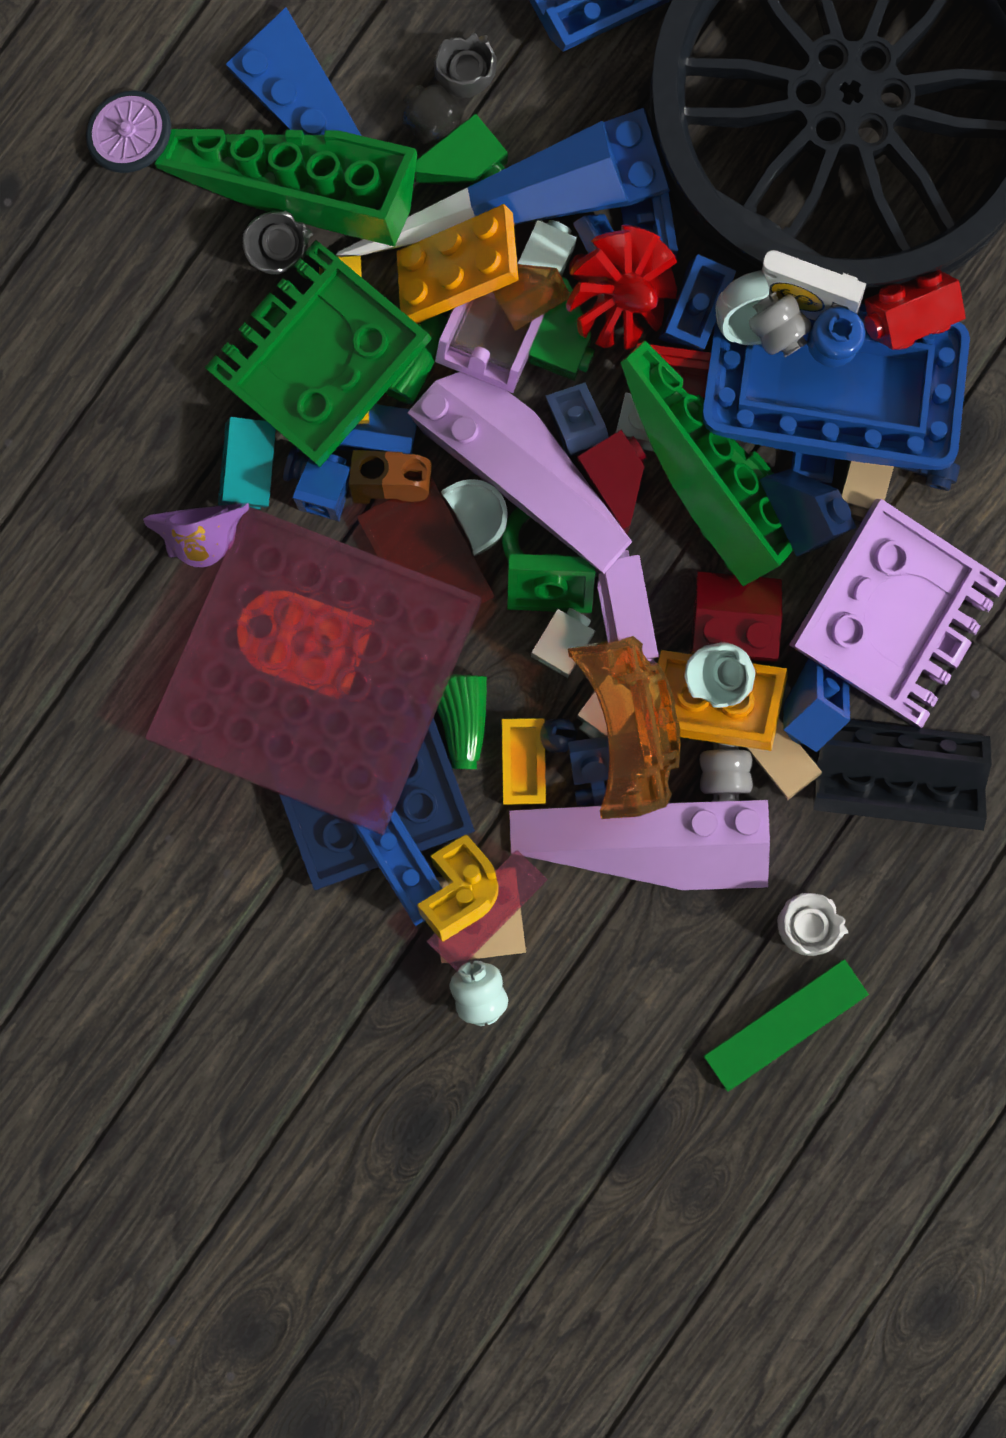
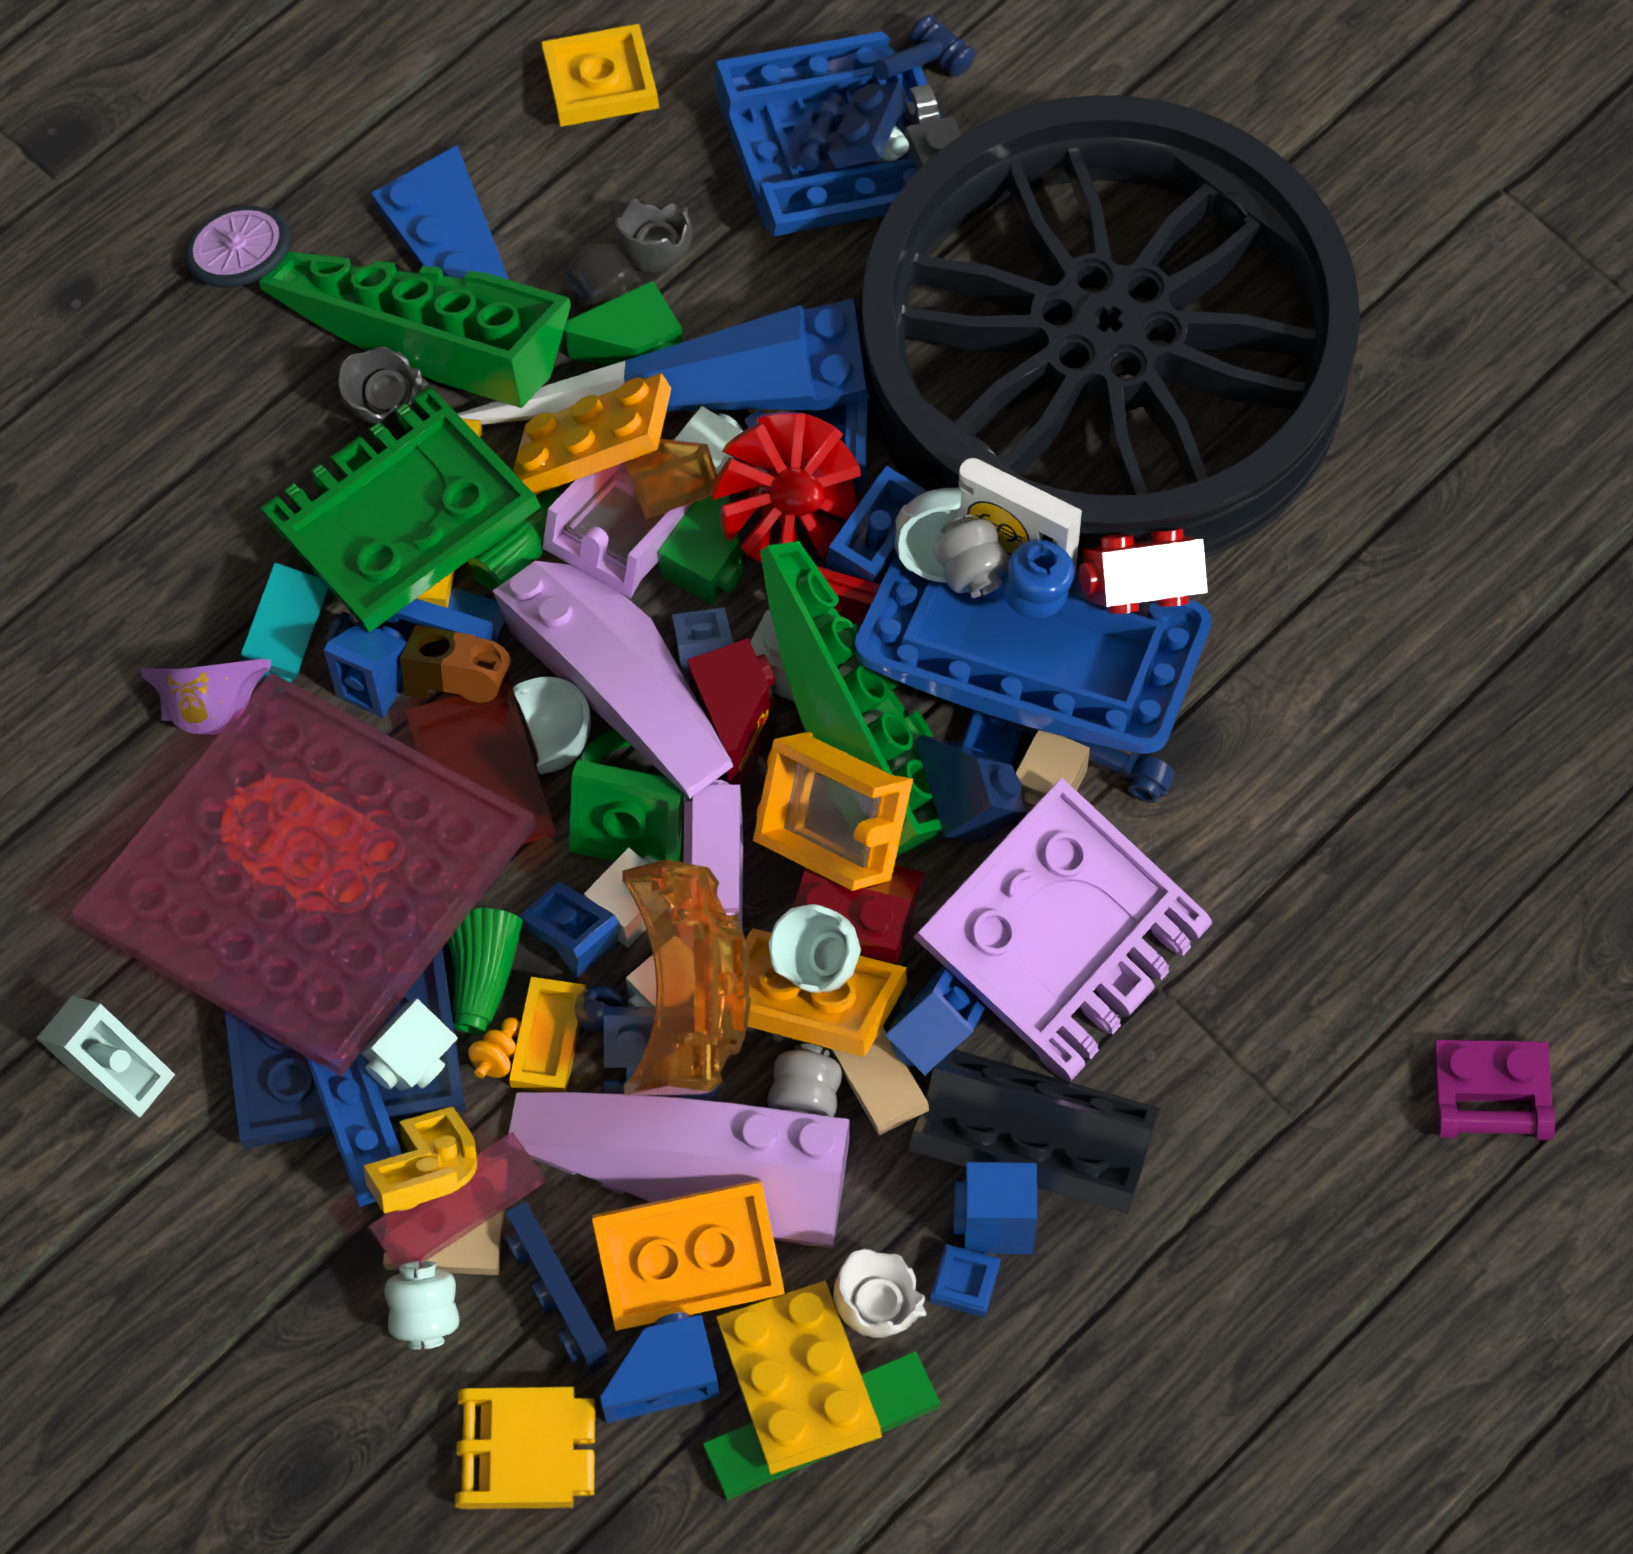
camera: 10 degrees right, 20 degrees down
none -> light aqua slope [36,996,175,1118]
none -> light aqua brick [360,999,458,1091]
none -> yellow plate [455,1387,595,1509]
none -> light orange hair [468,1017,521,1079]
none -> dark blue plate [503,1201,610,1374]
none -> blue slope [518,881,619,978]
none -> light orange plate [592,1179,785,1331]
none -> blue slope [601,1312,719,1424]
none -> yellow plate [717,1280,882,1475]
none -> light orange window [753,732,913,891]
none -> blue tile [930,1244,1001,1318]
none -> blue brick [953,1162,1037,1254]

